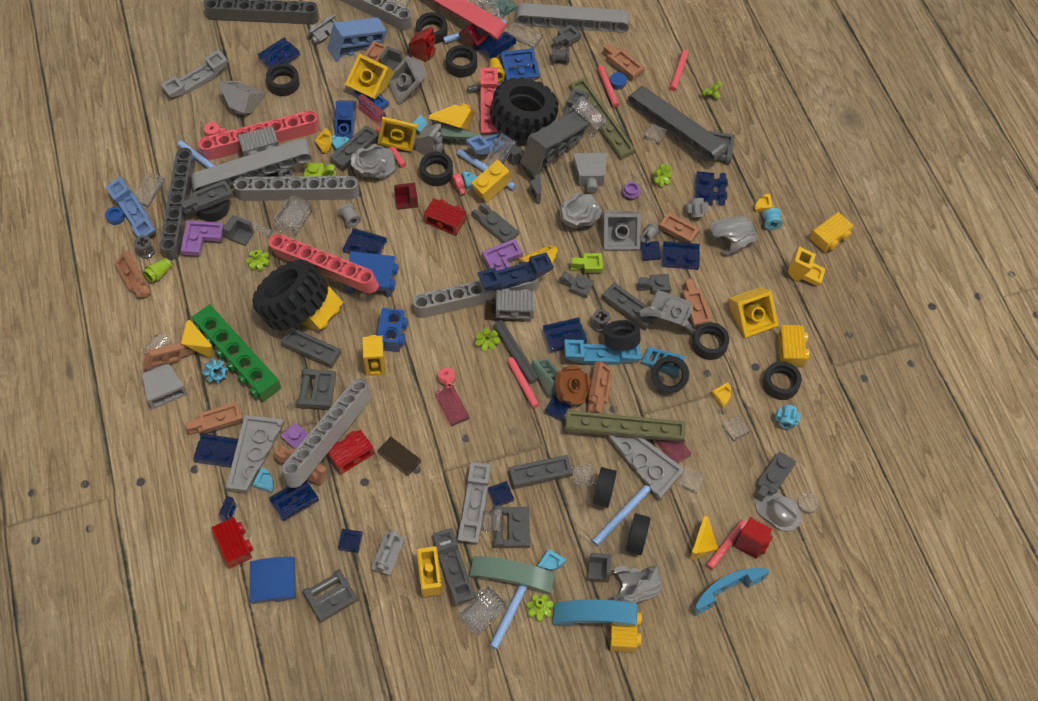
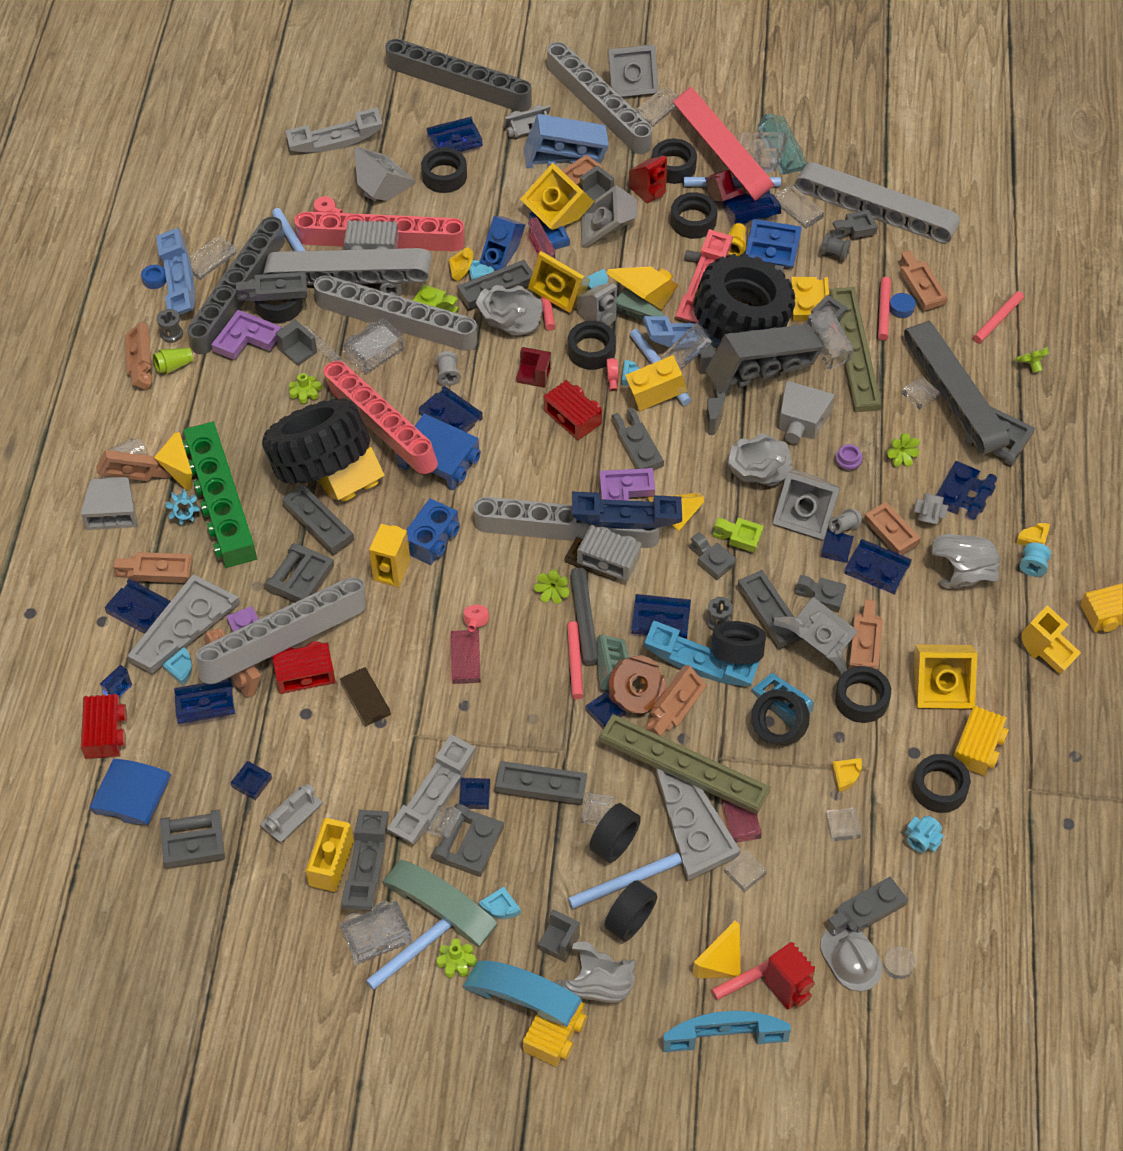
camera: 25 degrees right, 5 degrees down
none -> yellow plate [791,277,829,322]

